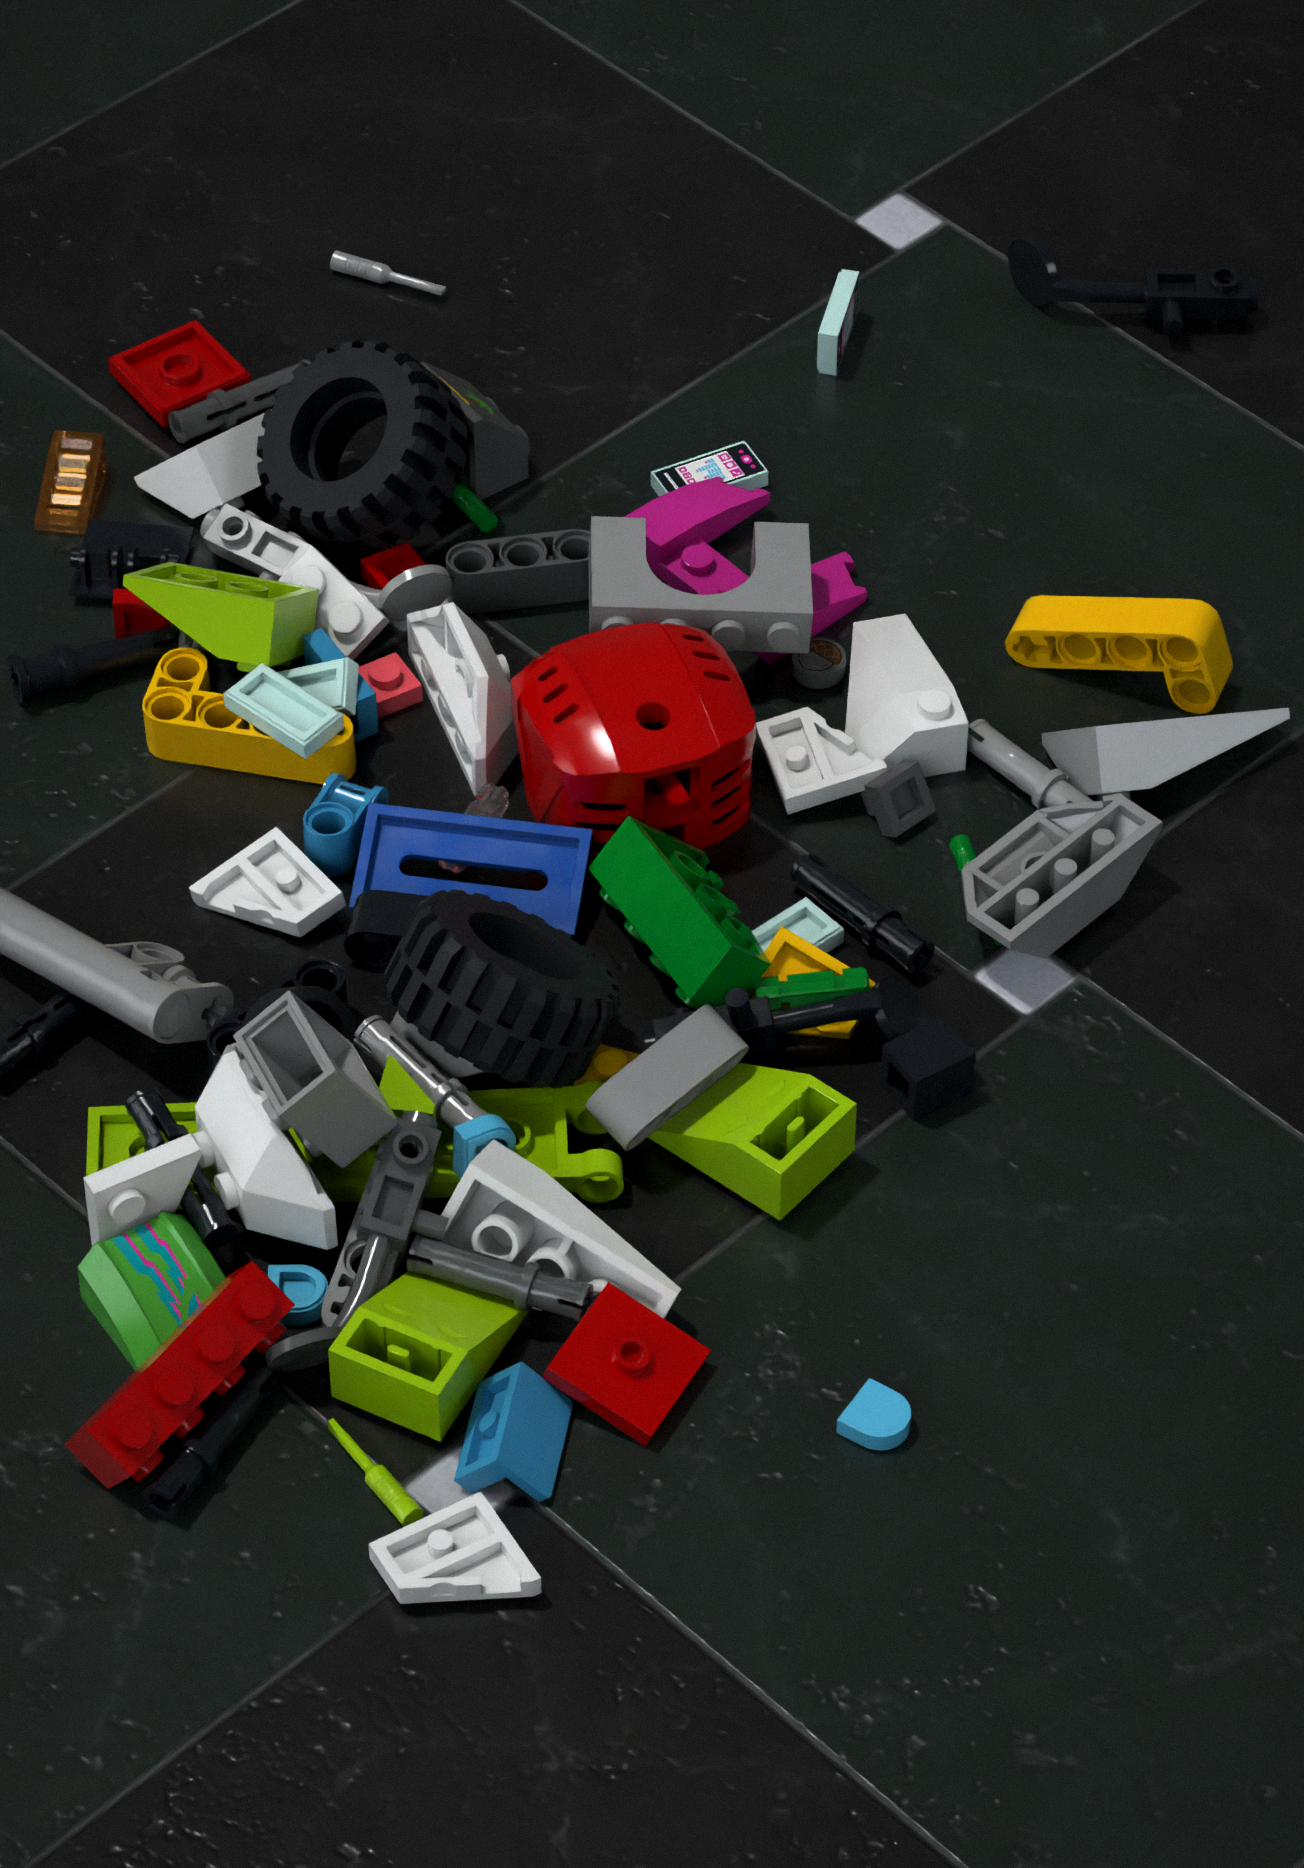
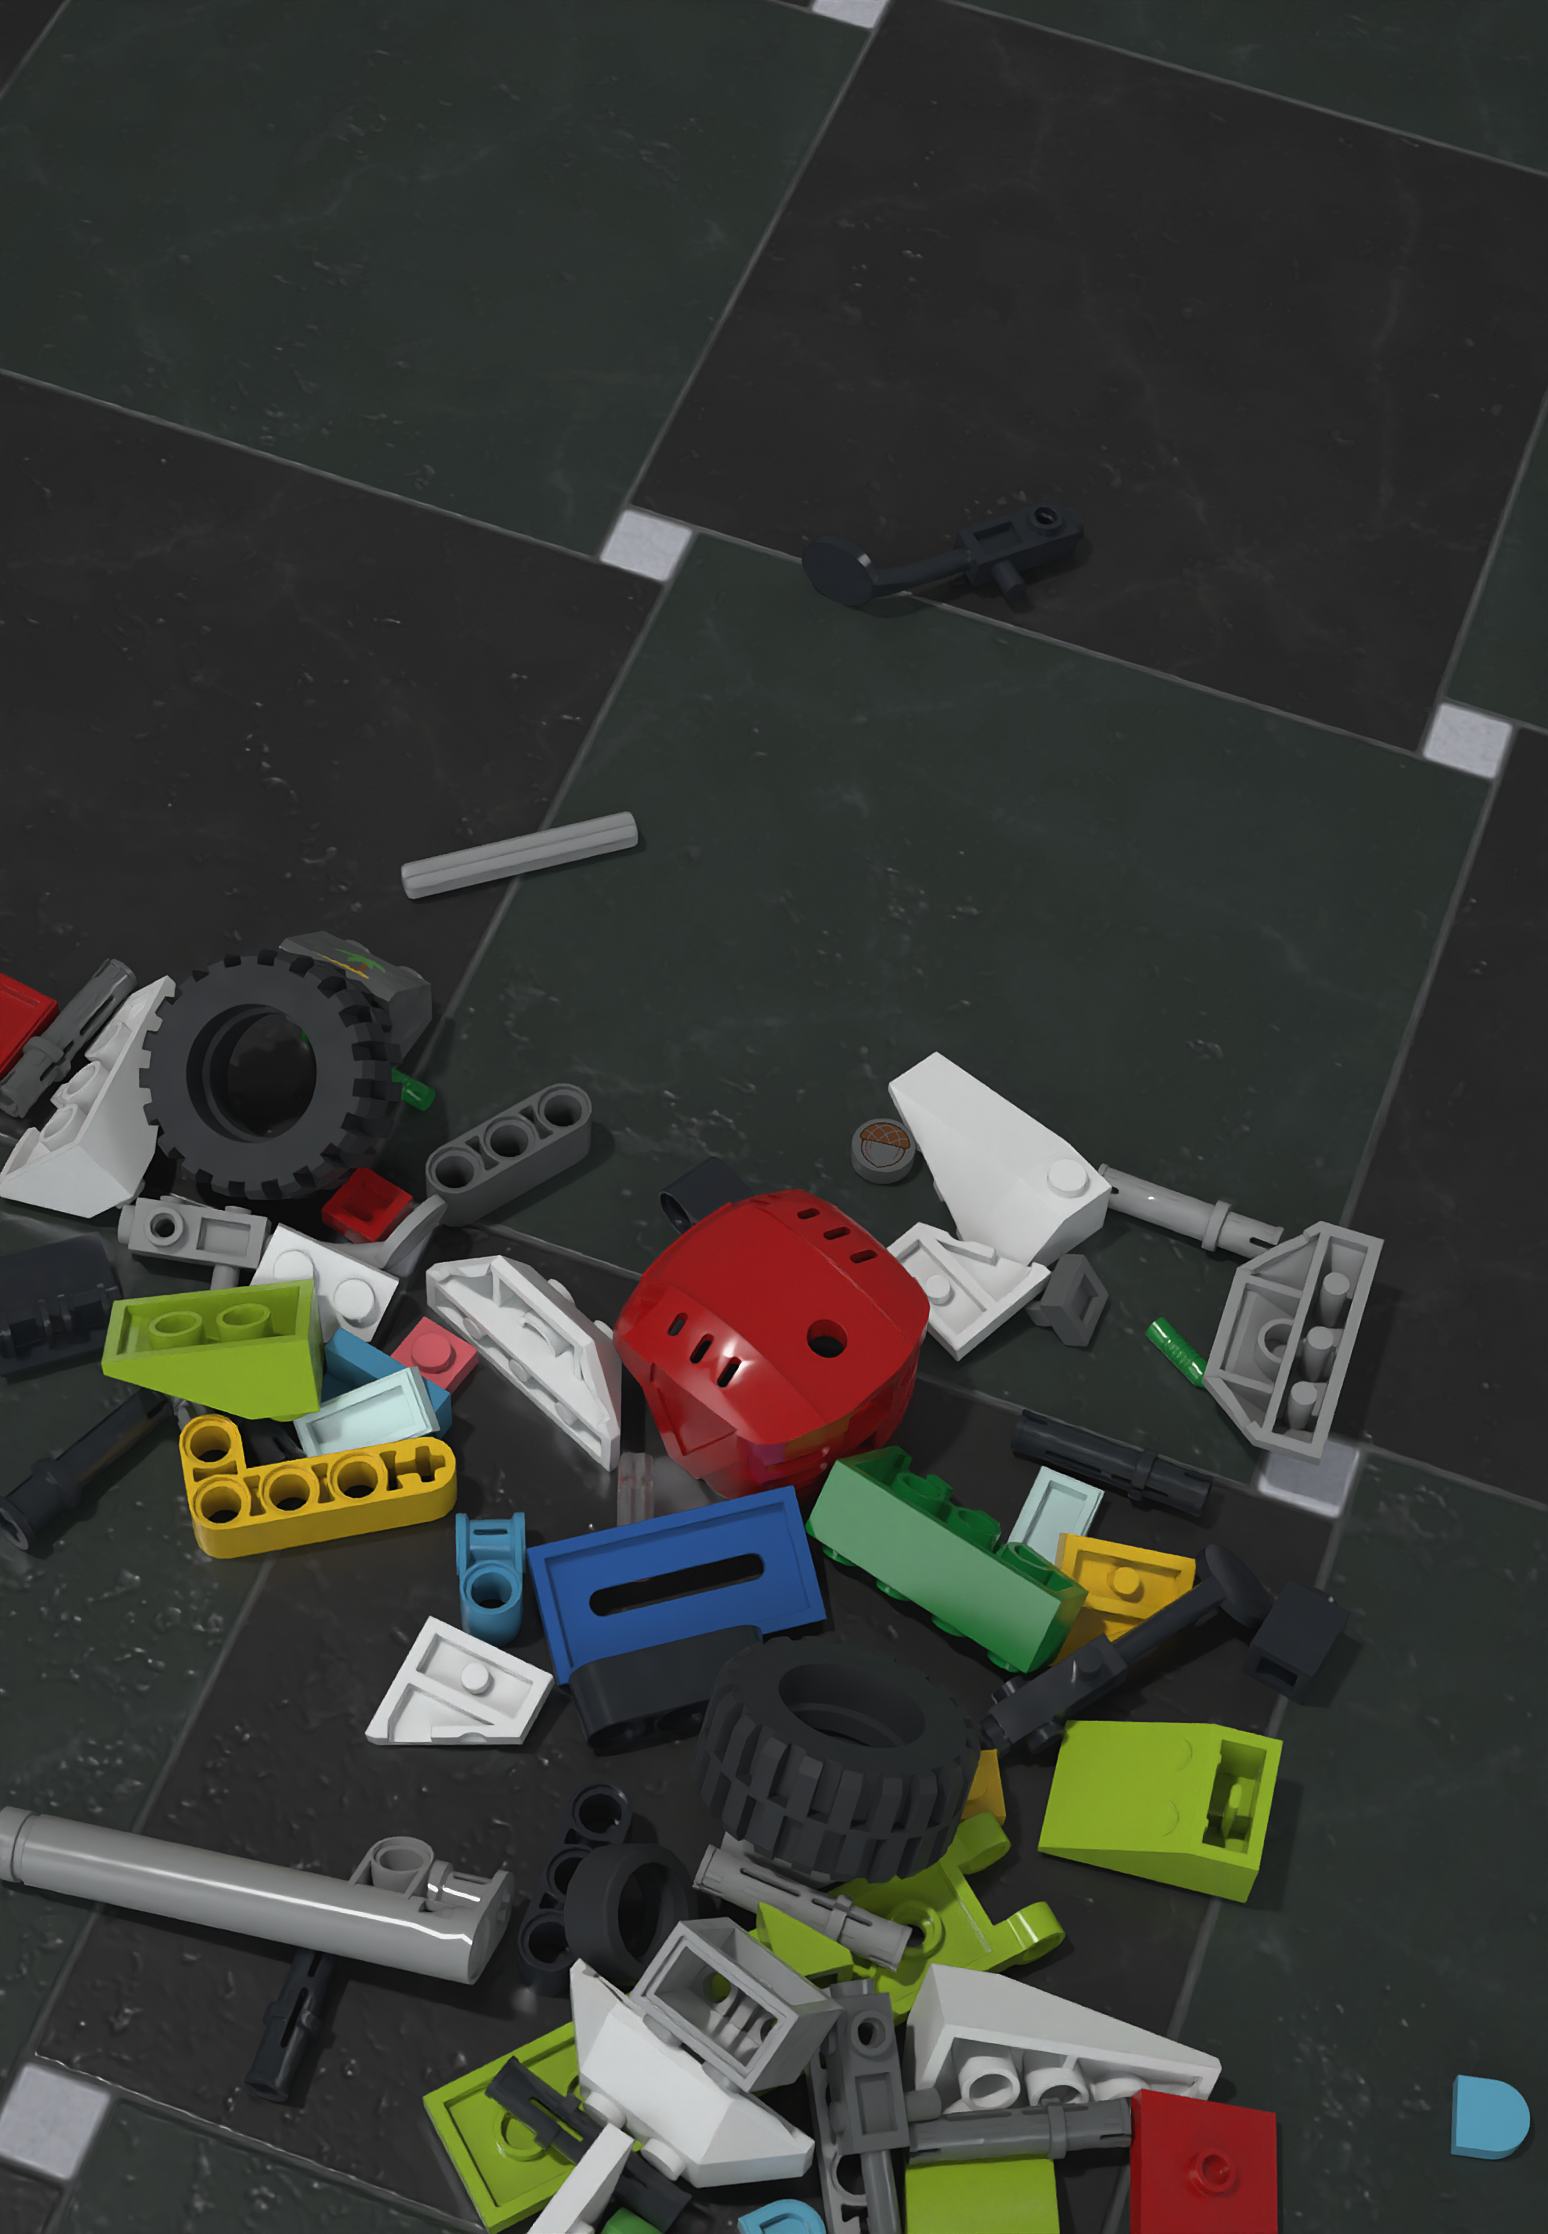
camera: 30 degrees left, 10 degrees up
red plate [112,589,172,643] -> none
light aqua tile [223,663,344,759] -> none
light grey piece [330,250,446,296] -> none
medium azure tile [453,1114,516,1180] -> none
light grey beam [585,1004,749,1151] -> none
light grey arch [588,516,813,654] -> none
dark pink wedge [624,476,867,666] -> none
tile [651,441,769,497] -> none
green axle [754,967,870,1012] -> none
light aqua tile [817,269,859,376] -> none
yellow beam [1005,595,1233,714] -> none
light grey wedge [1041,708,1290,801] -> none
none -> light grey axle [401,811,638,899]

